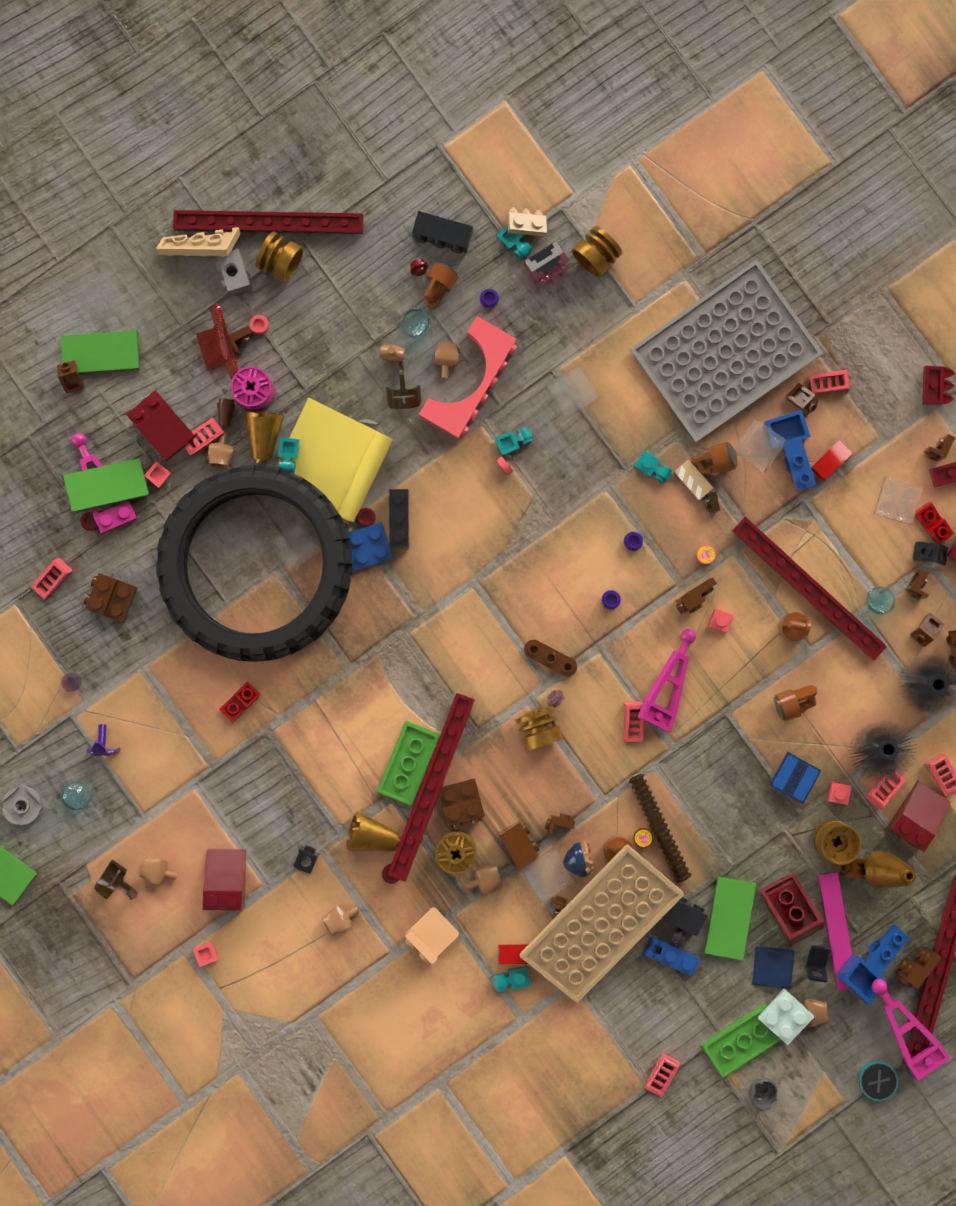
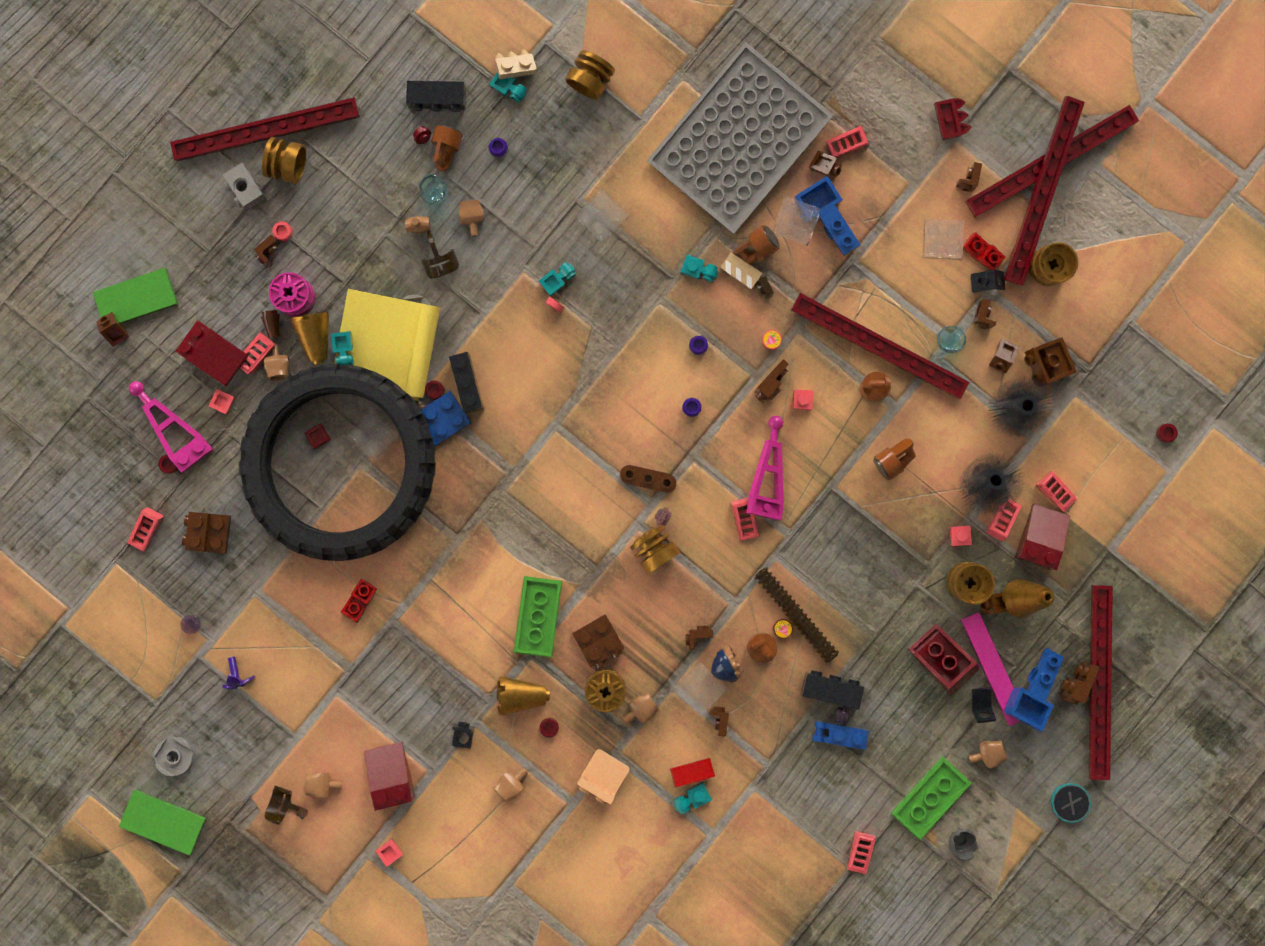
camera: 10 degrees left, 0 degrees up
clear light blue hair [60,782,91,811] -> none
bright green tile [63,458,149,513] -> none
tan wing [156,227,241,257] -> none
clear red plate [196,304,239,379] -> none
dark red plate [387,693,475,882] -> none
coral arch [419,316,518,440] -> none
reddish brown slope [499,821,540,870] -> none
tan plate [520,844,684,1003] -> none
brick [524,241,568,284] -> none
bright green tile [704,876,756,960] -> none
dark blue piece [752,946,794,989] -> none
light aqua plate [758,989,814,1045] -> none
piece [769,752,822,804] -> none
red slope [811,441,853,482] -> none
dark pink plate [872,979,950,1081] -> none
none -> dark red tile [304,423,331,450]

